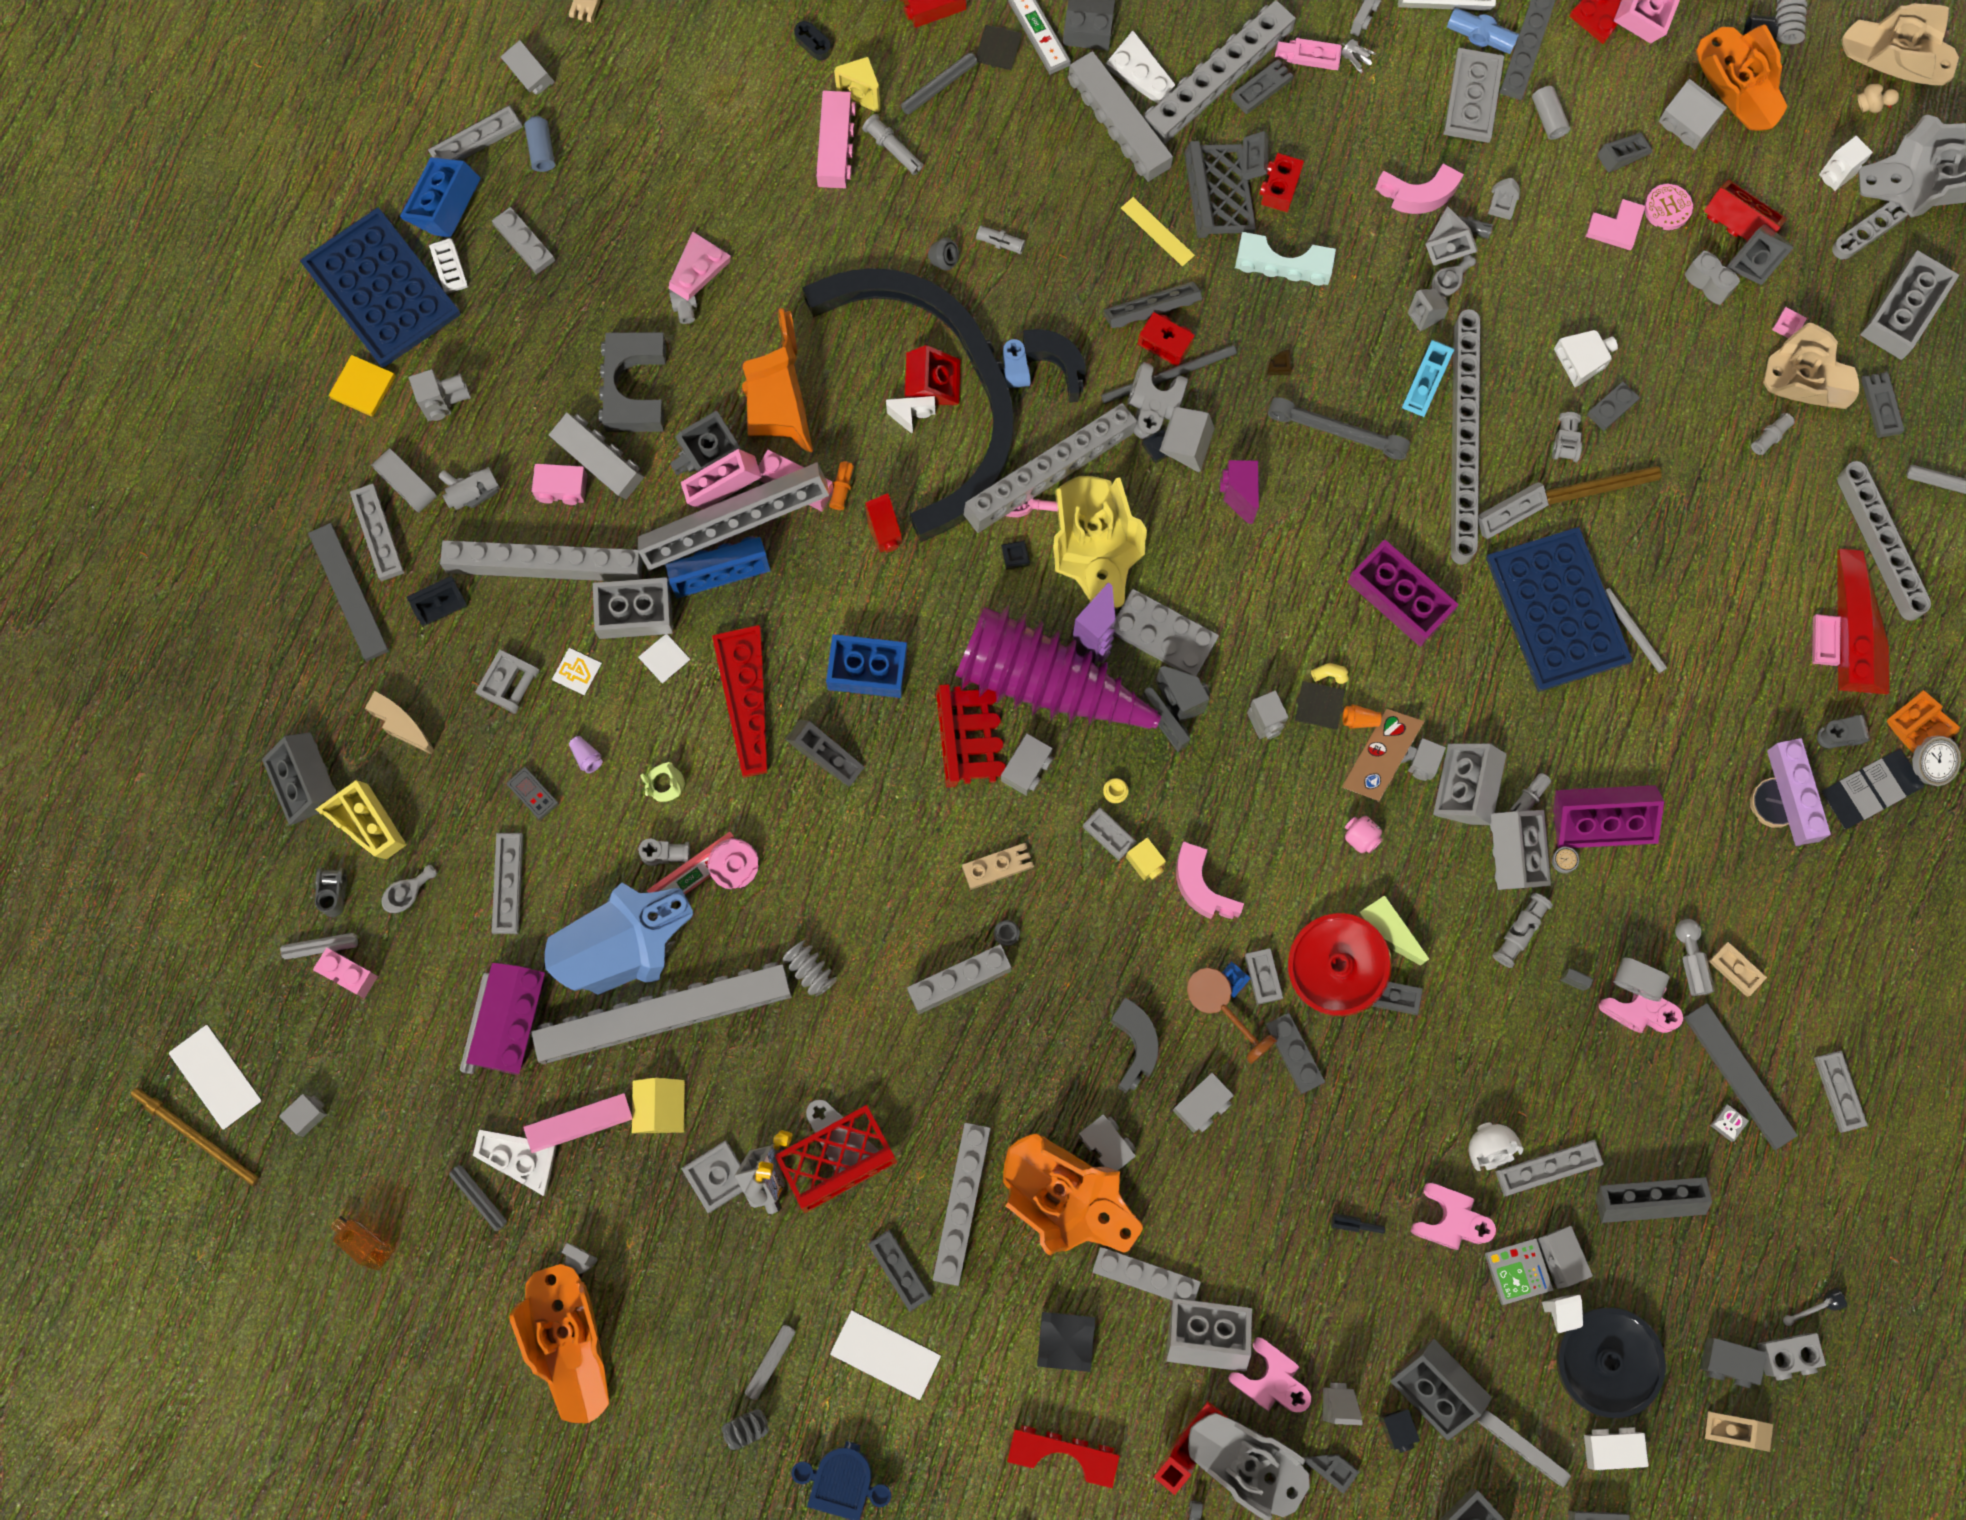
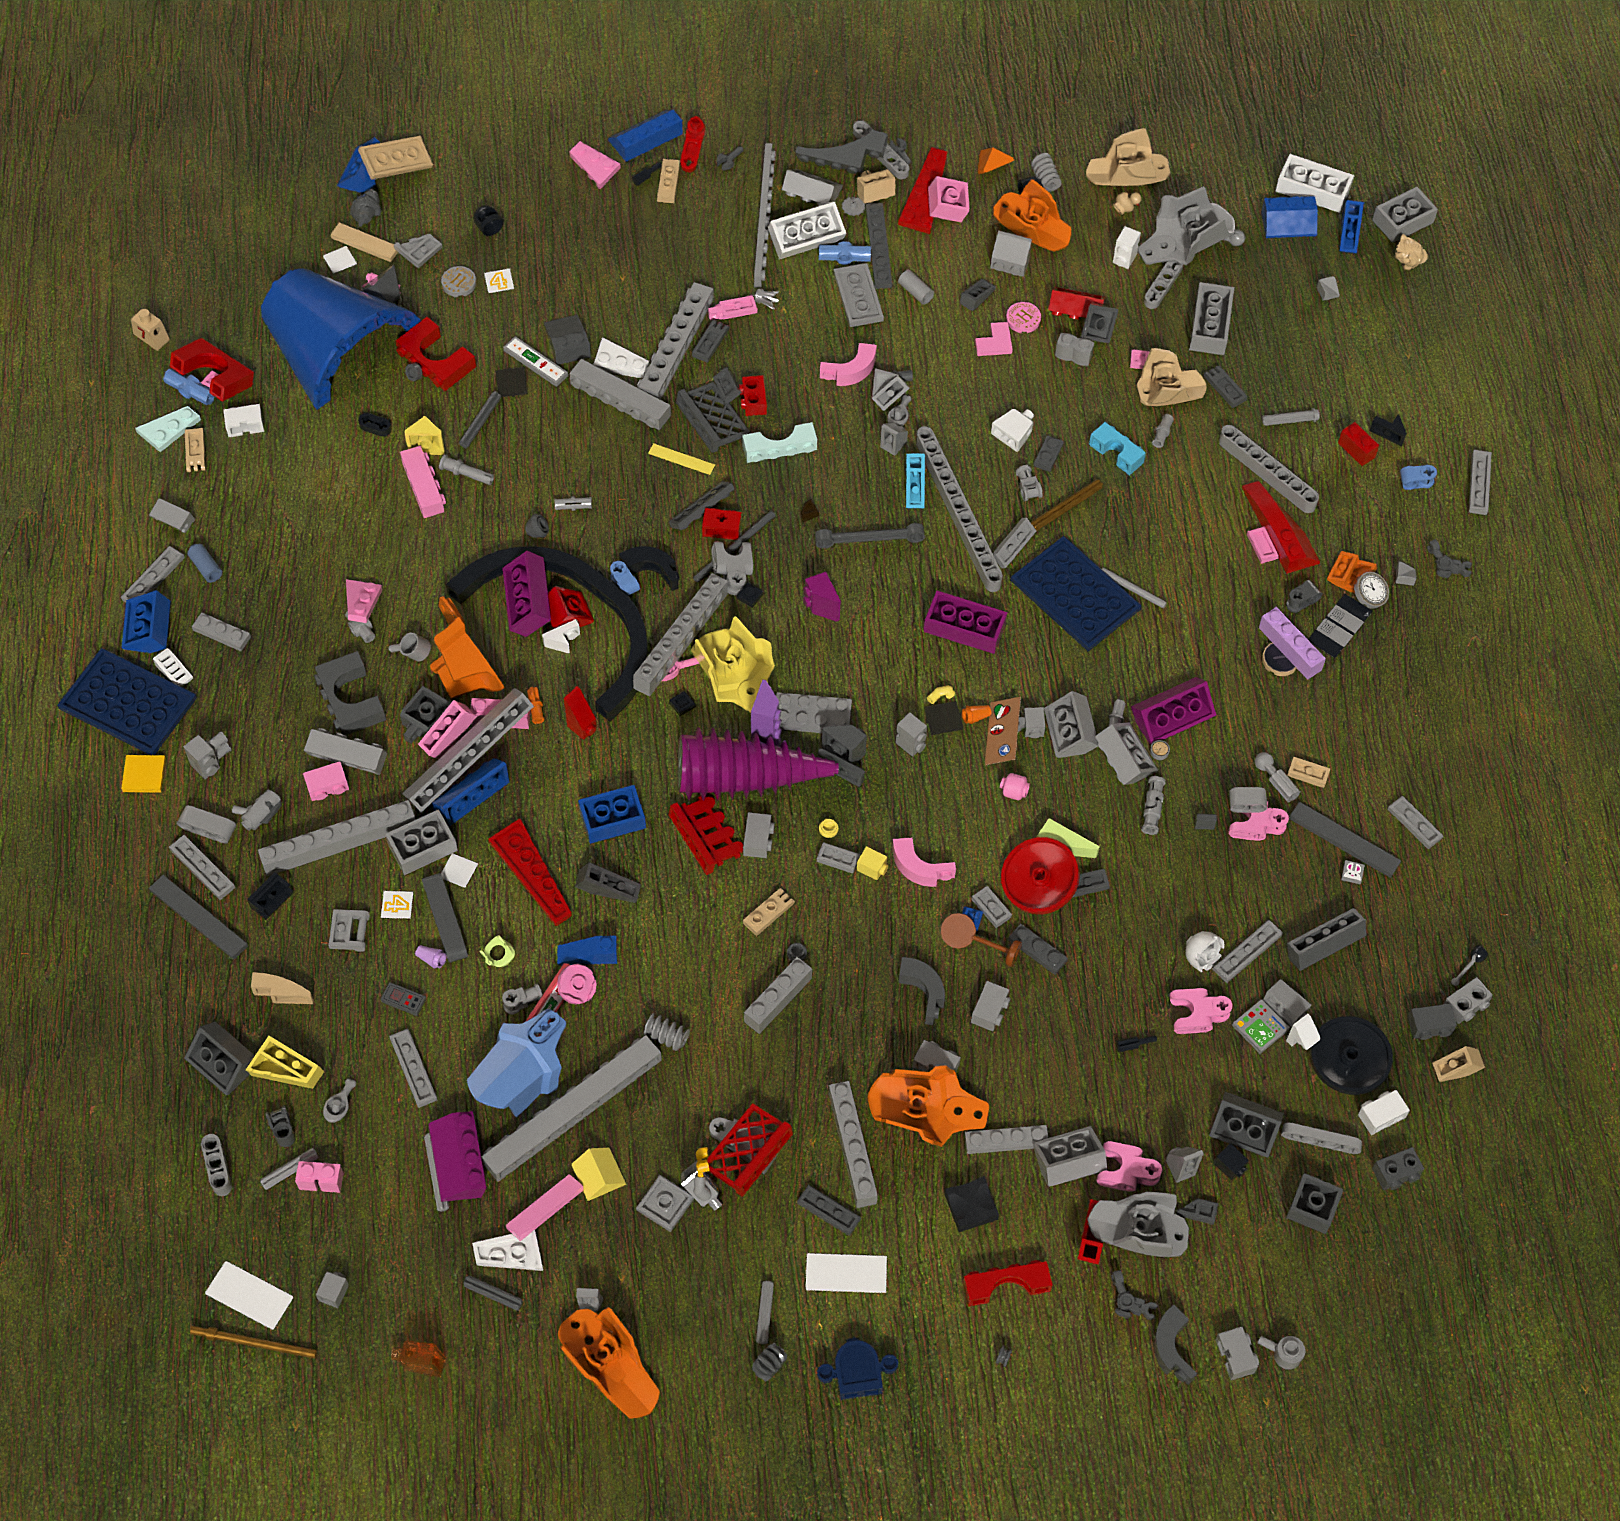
camera: 25 degrees left, 15 degrees down
light grey slope [1160,407,1215,472] -> none
light grey tile [1488,178,1520,220] -> none
none -> light grey beam [201,1134,232,1196]
none -> light grey piece [389,632,431,662]
none -> dark grey beam [422,873,468,963]
none -> magenta brick [502,551,551,637]
none -> blue slope [557,936,617,965]
none -> medium azure arch [1089,422,1146,475]

